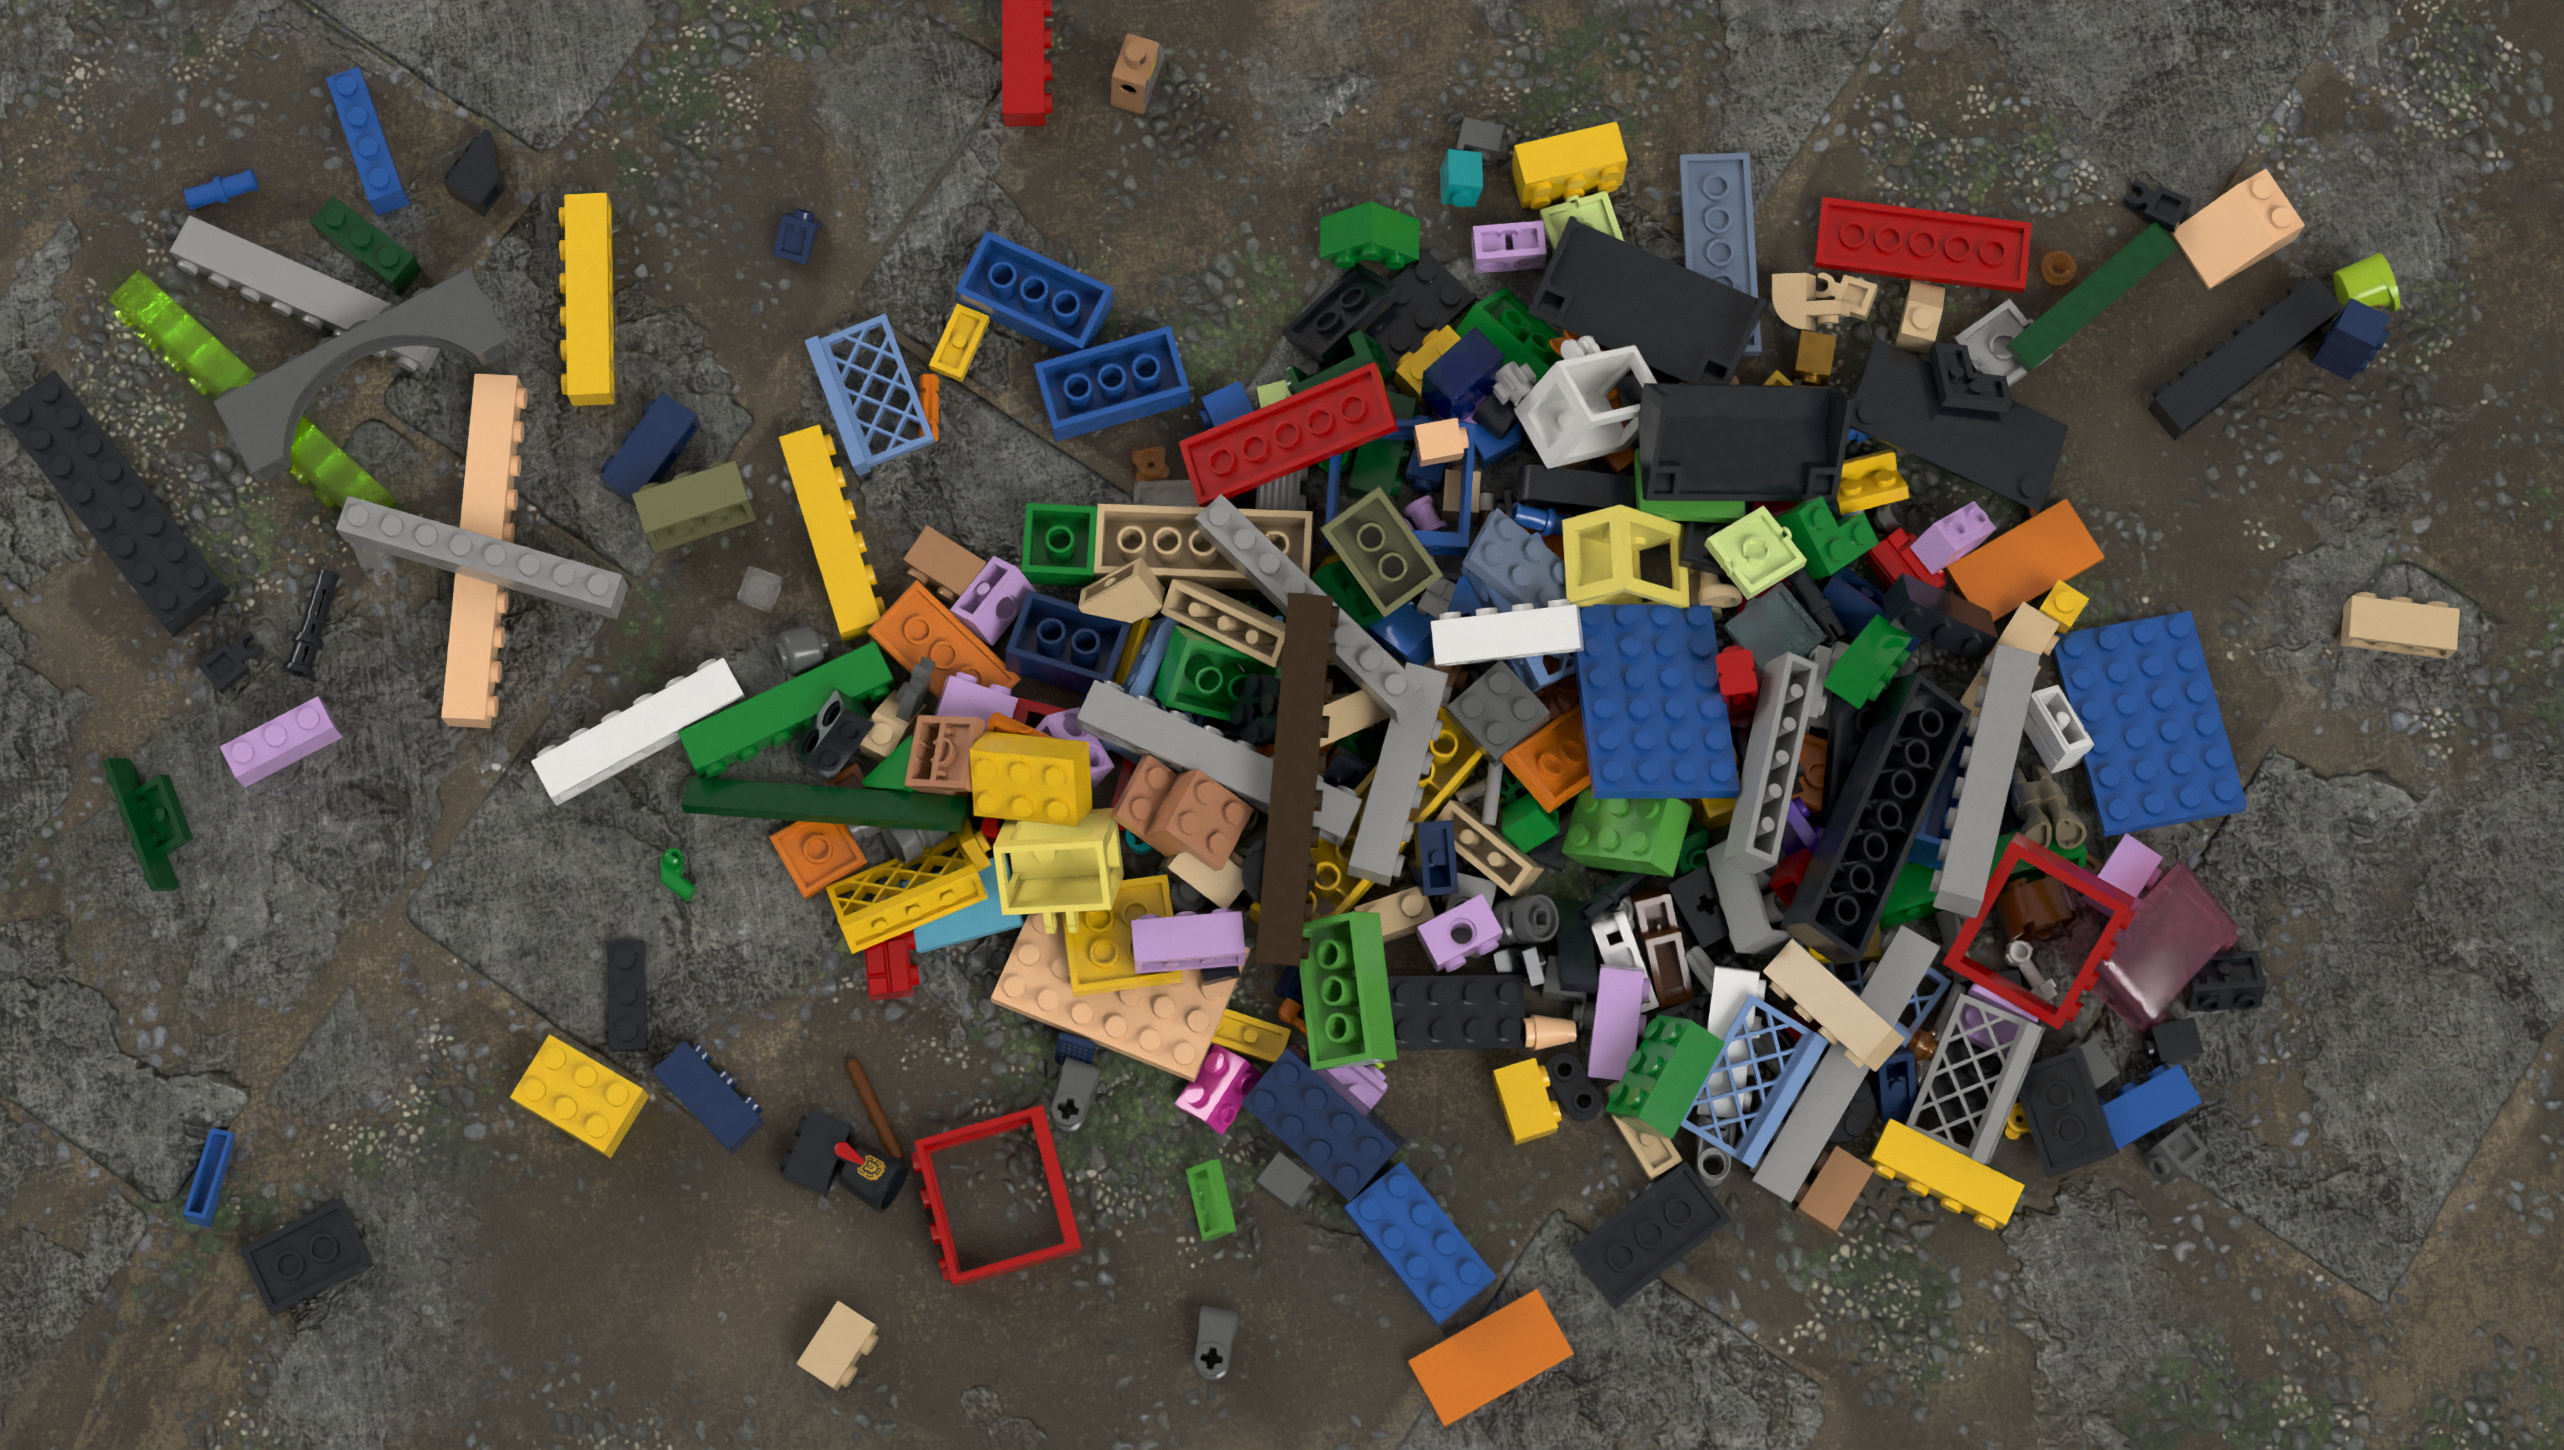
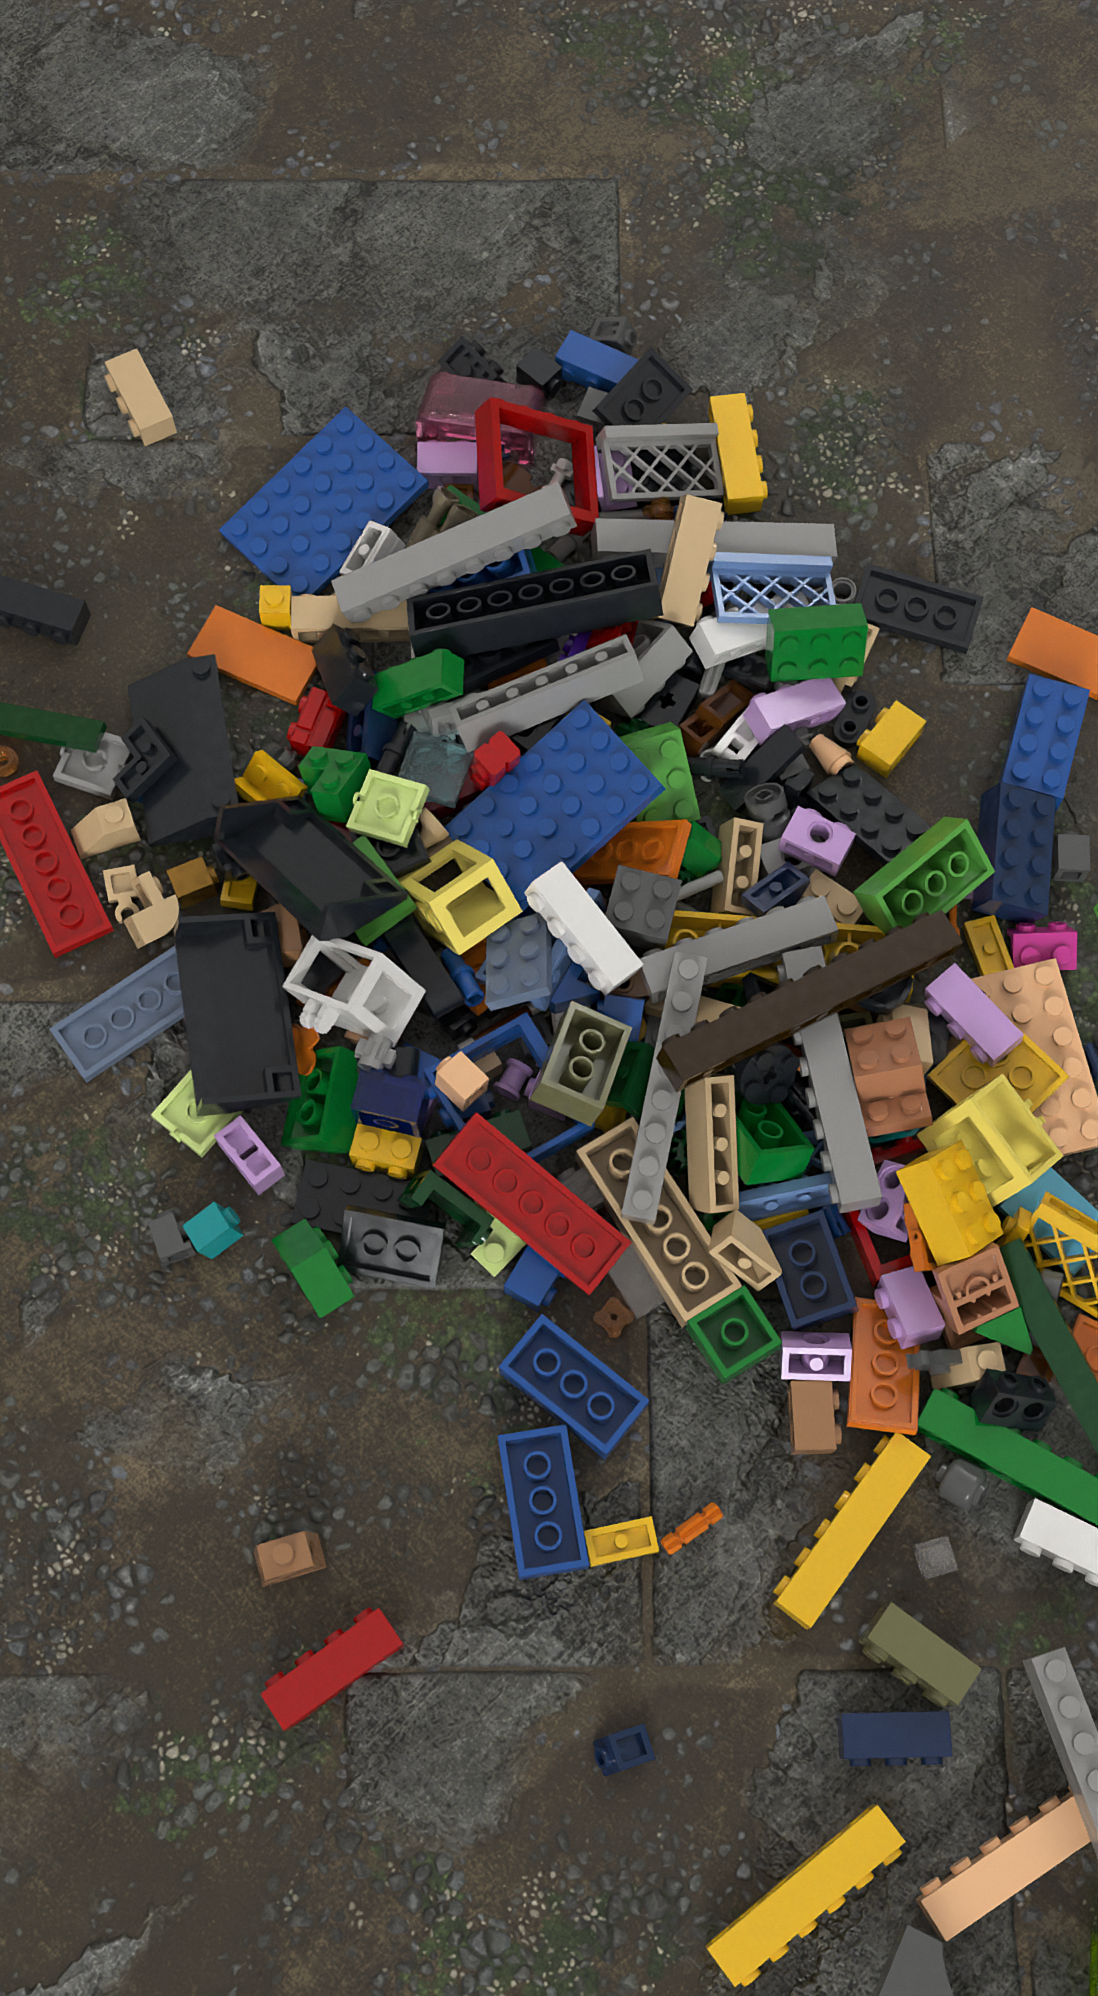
camera: 125 degrees left, 5 degrees down
medium blue fence [804,314,935,476] -> none
yellow brick [1511,122,1628,210] -> none
medium nougat brick [1793,1145,1874,1236] -> none
lavender brick [1910,501,1997,575] -> none

